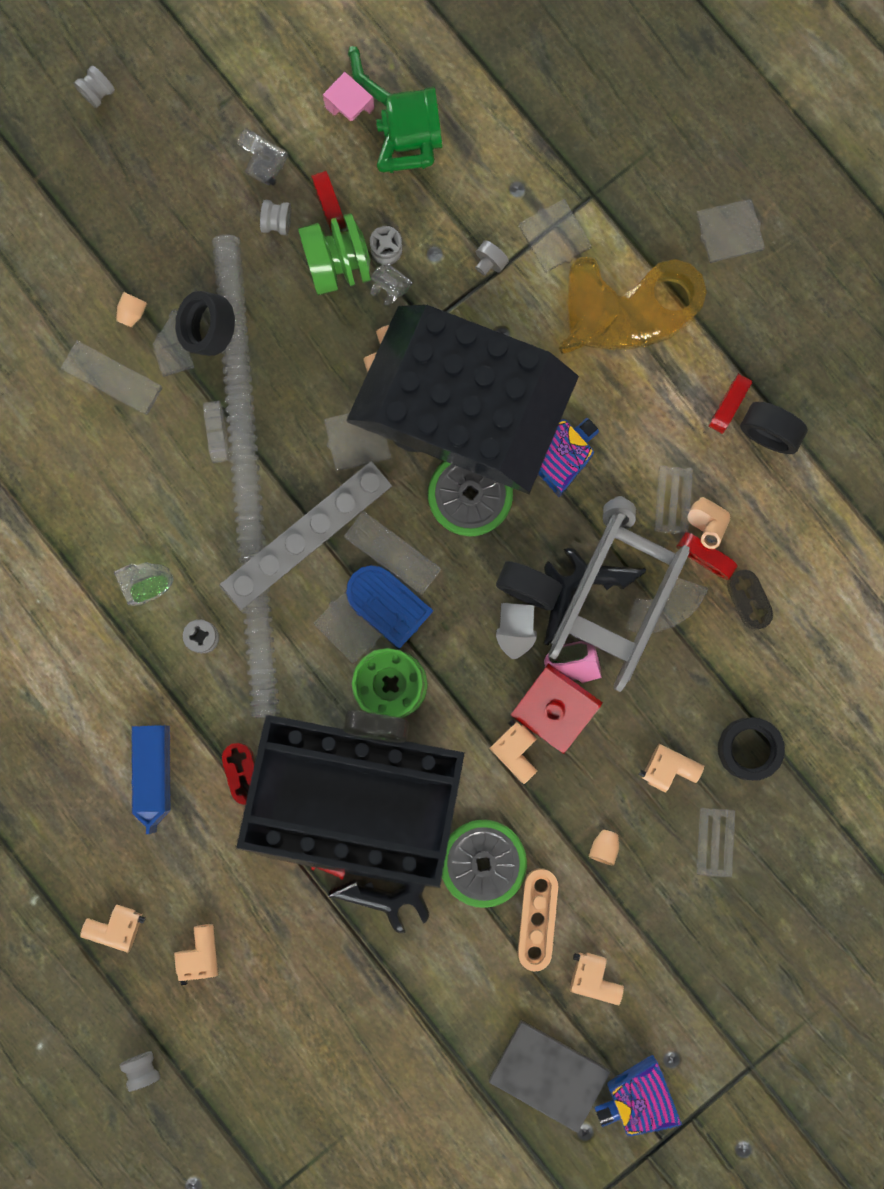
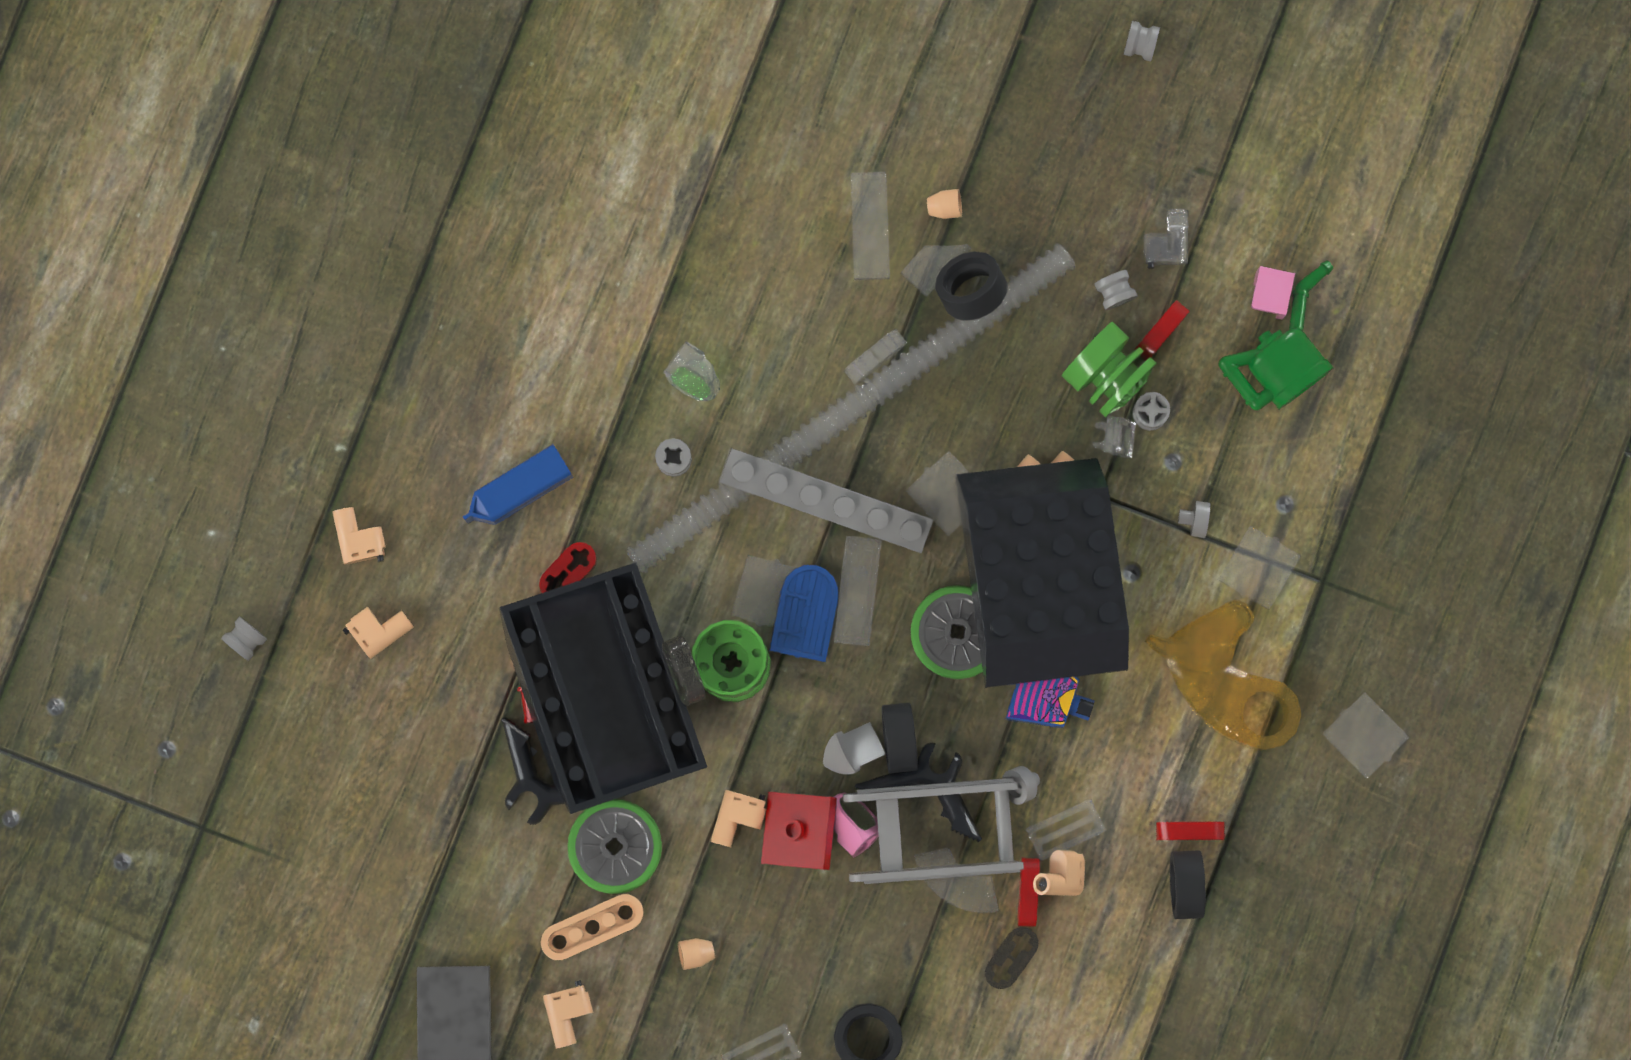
camera: 60 degrees right, 0 degrees up
light nougat piece [638,744,704,792] -> none

